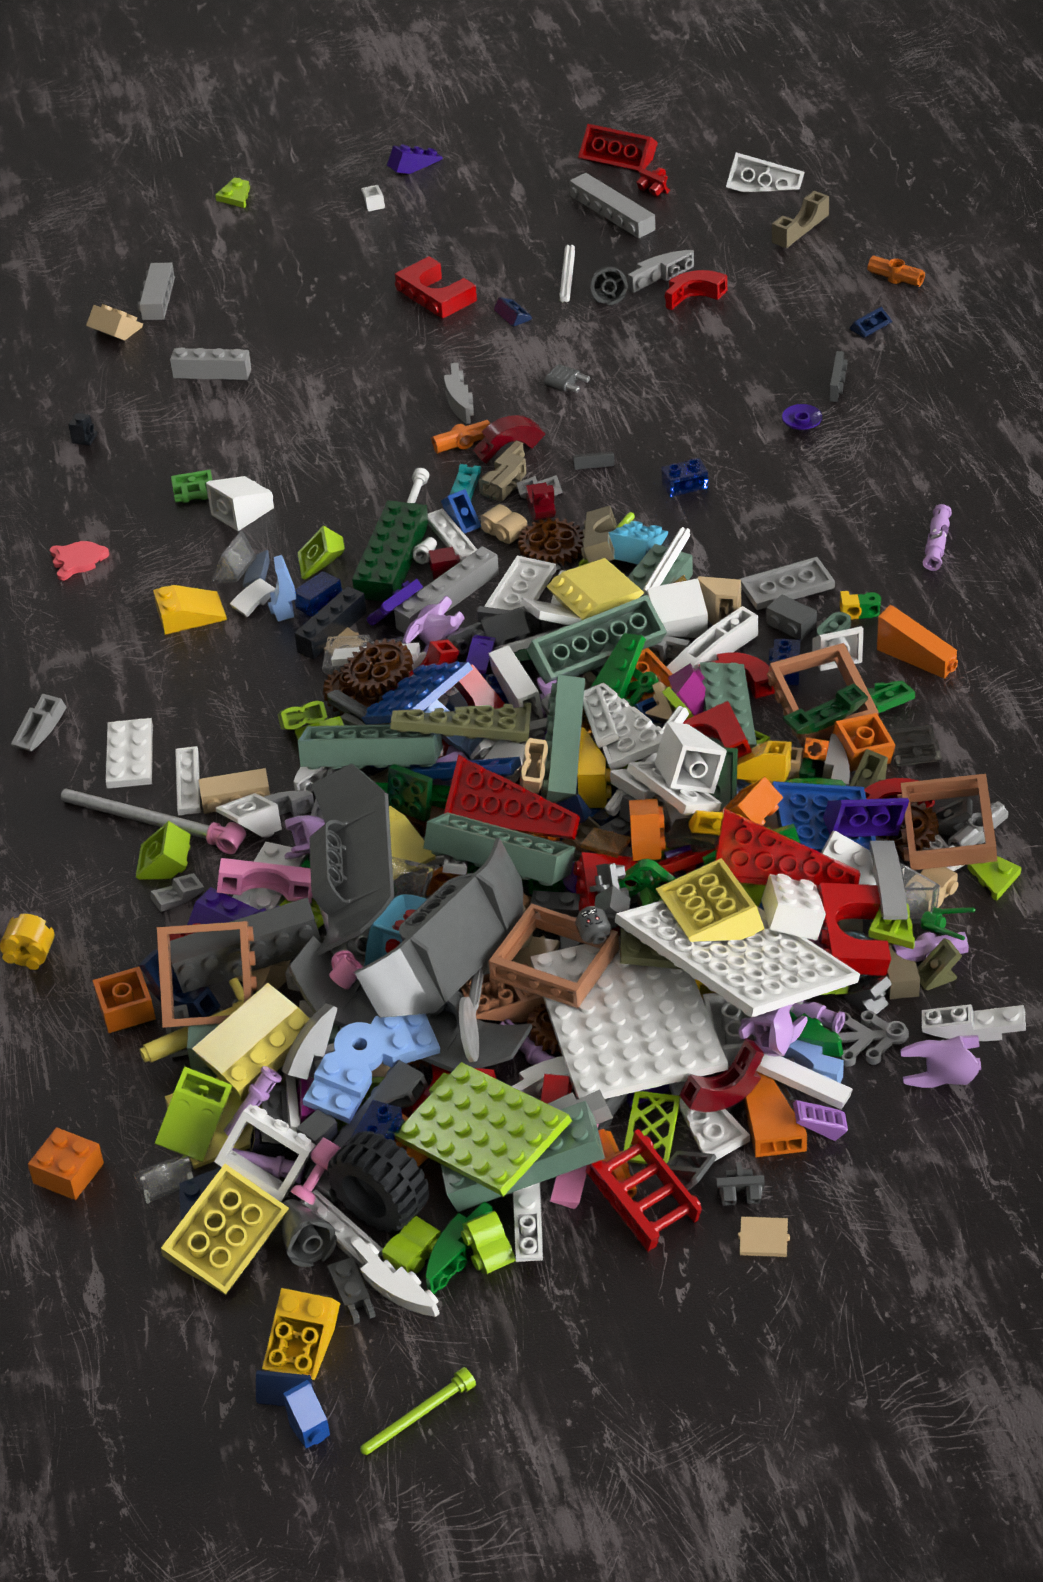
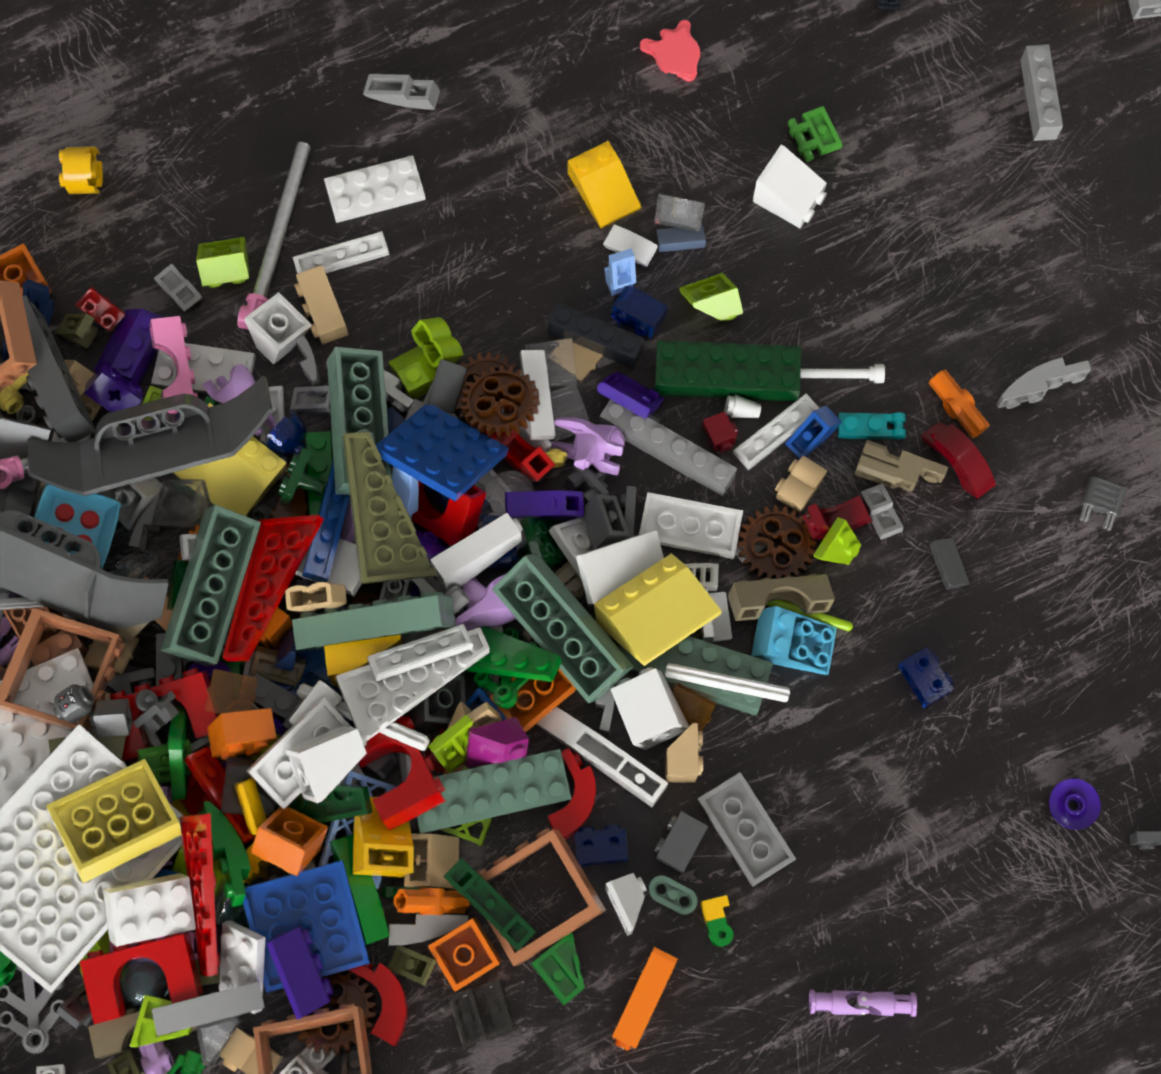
camera: 75 degrees right, 30 degrees up
none -> lime wing [813,517,861,565]

